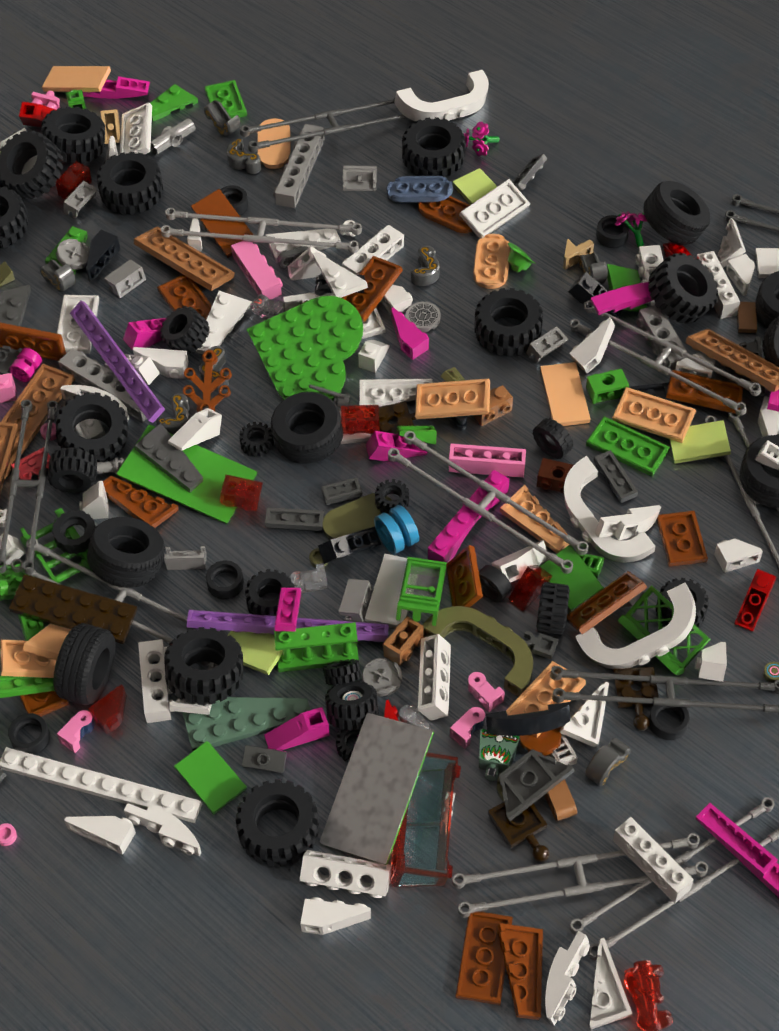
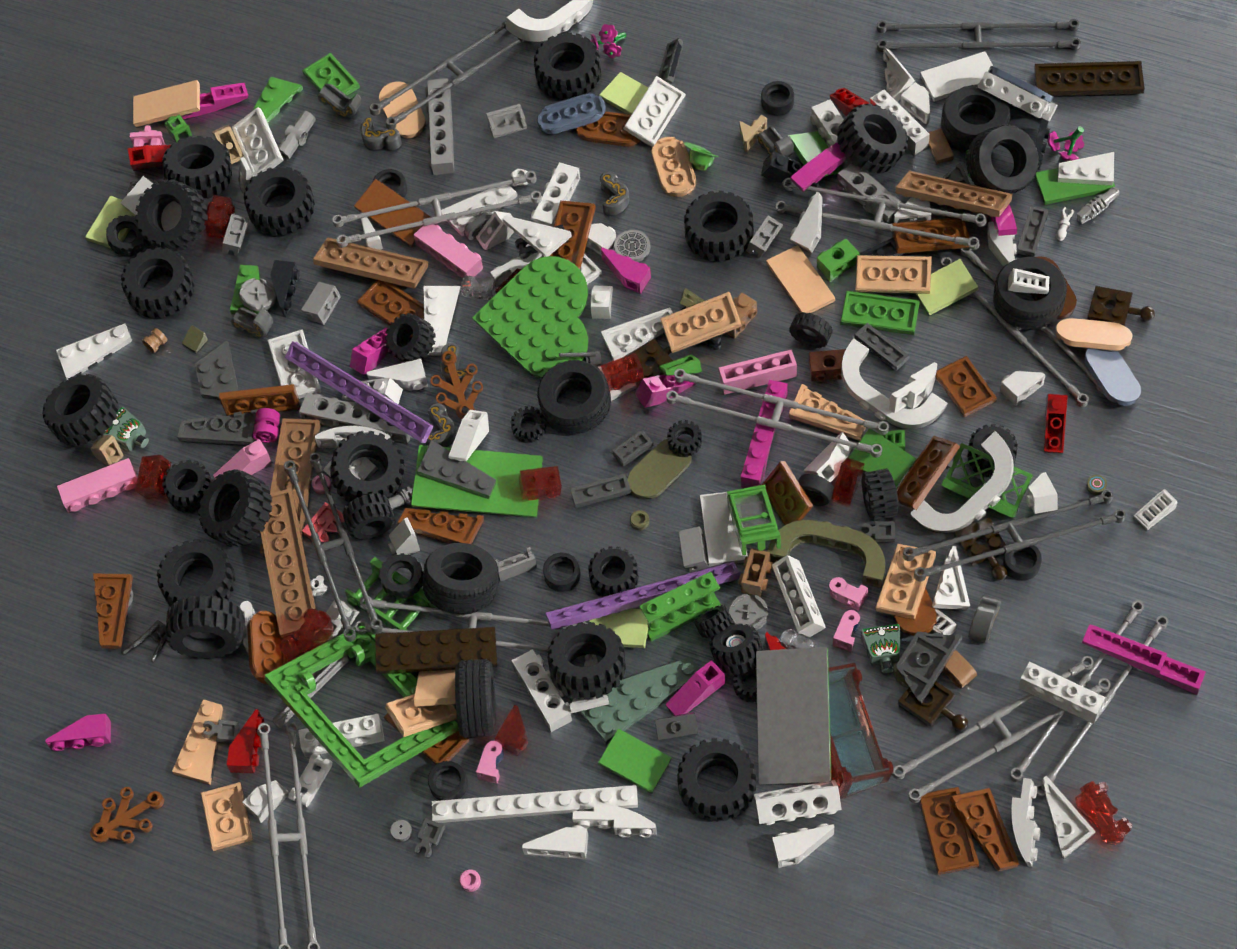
camera: 15 degrees left, 5 degrees up
dark pink tile [275,588,301,631] -> none
clear leg [290,563,328,593] -> none
black slope [318,526,381,564] -> none
dark azure wheel [374,505,419,555] -> none
black slope [485,702,570,736] -> none
plant [615,211,647,247] -> none
black tyre [643,181,710,245] -> none

